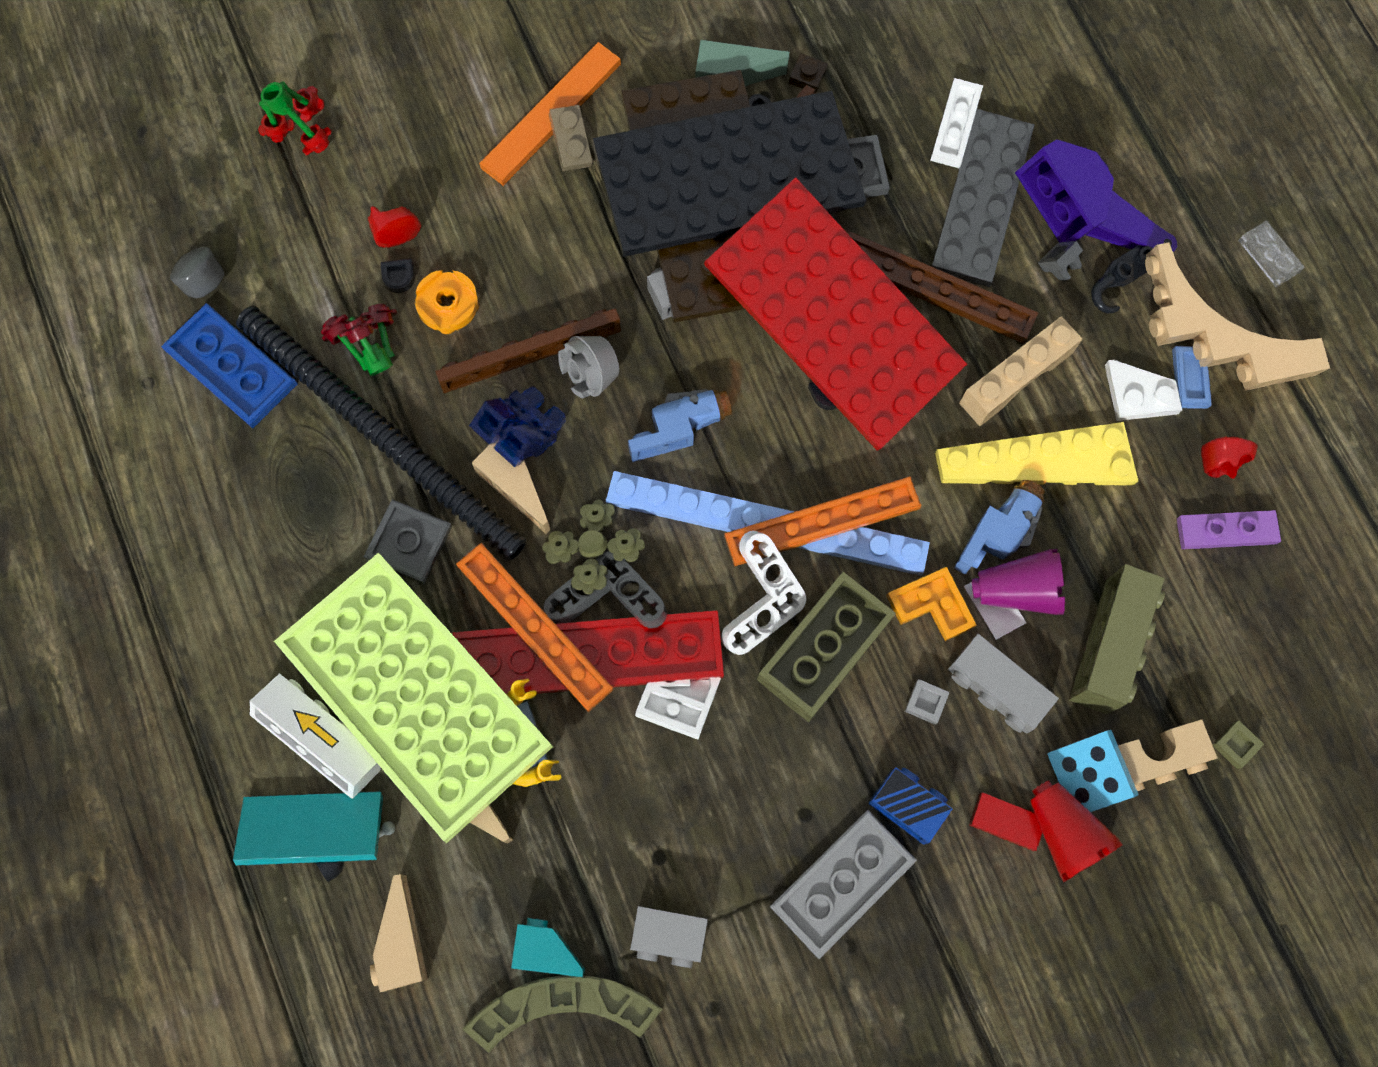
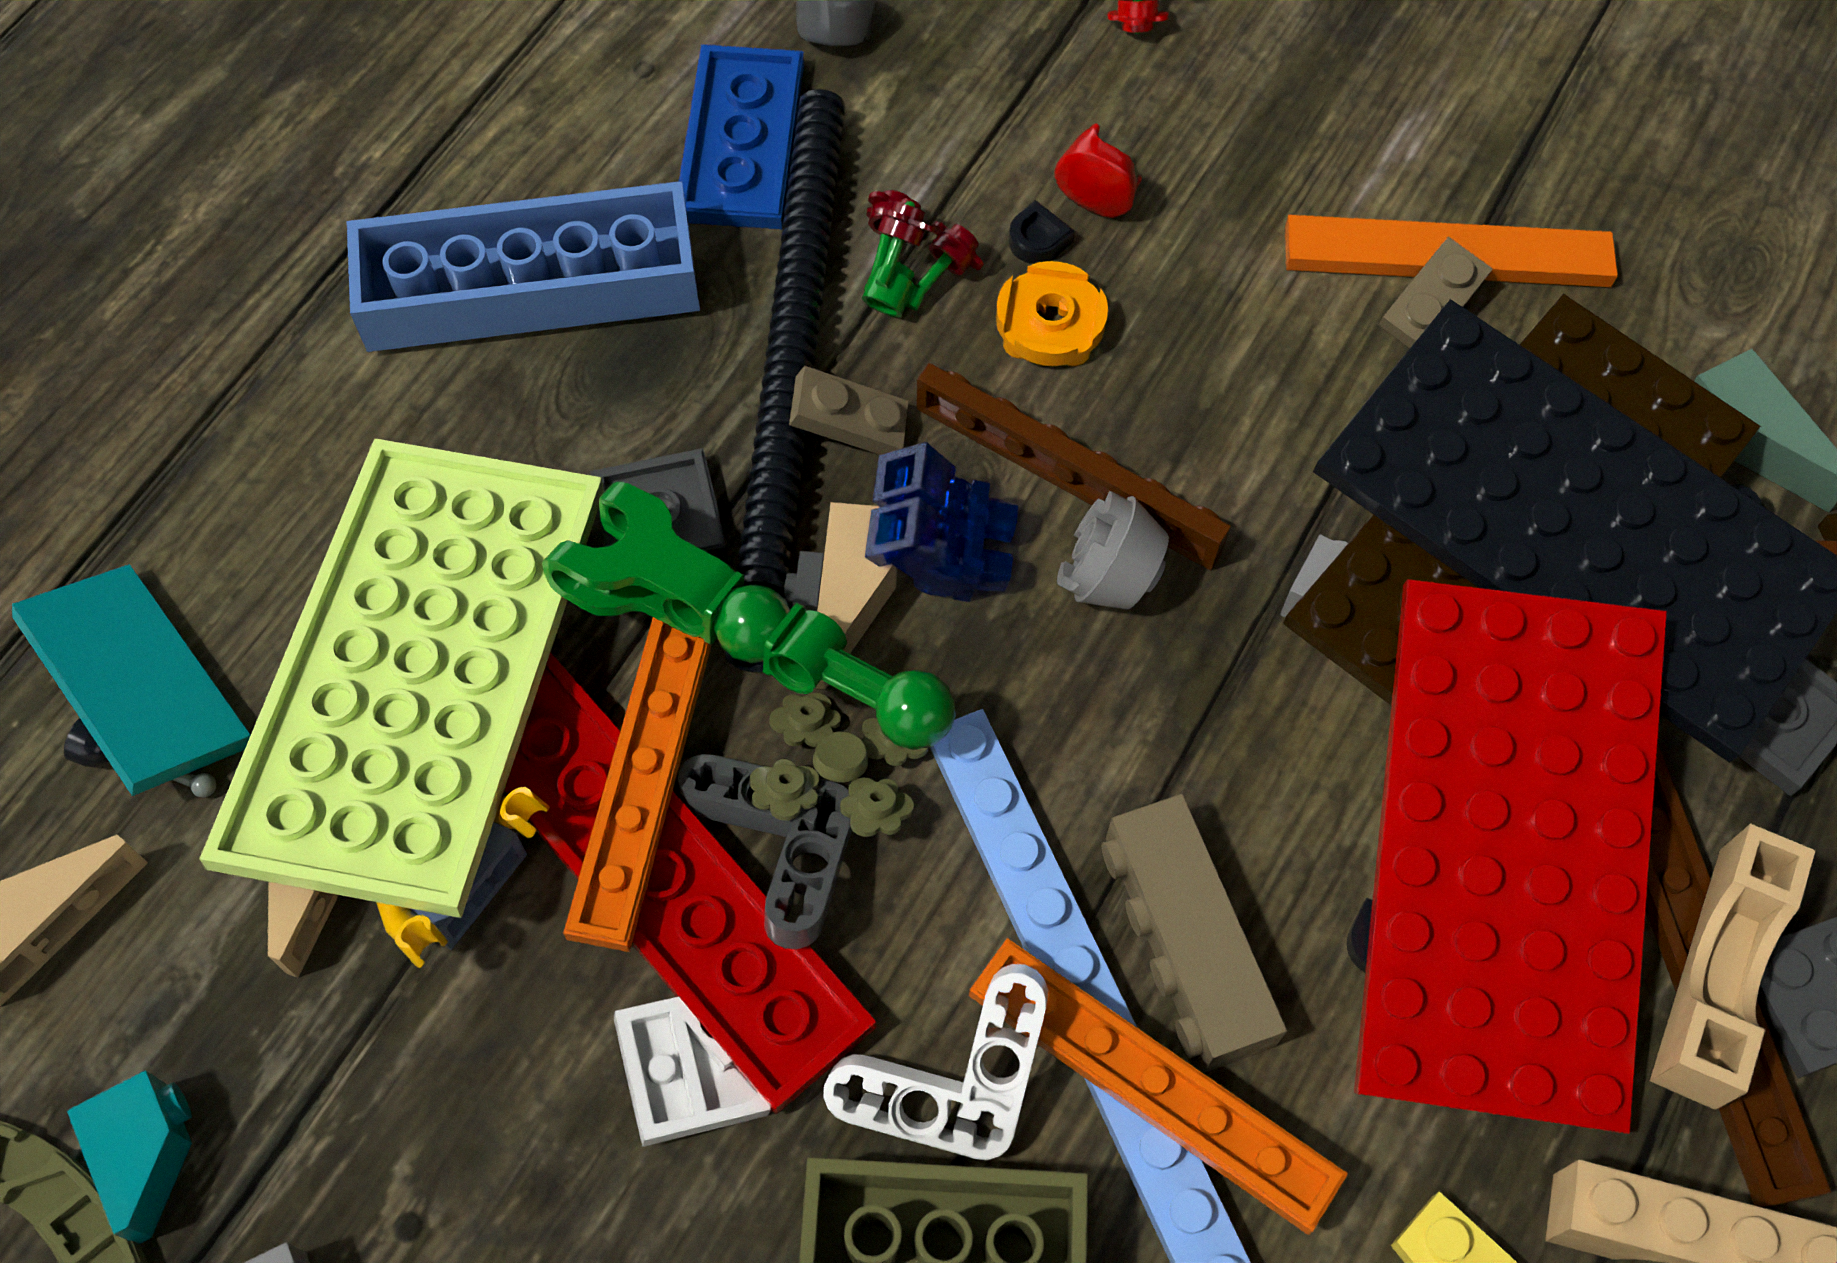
camera: 55 degrees right, 10 degrees down
white brick [250,673,381,799] -> none
medium blue plate [628,389,732,462] -> none
none -> medium blue brick [347,181,700,352]
none -> green piece [542,482,956,750]
none -> dark grey plate [784,551,824,611]
none -> dark tan plate [789,366,908,459]
none -> dark tan brick [1101,794,1287,1073]
none -> tan arch [1650,824,1816,1110]

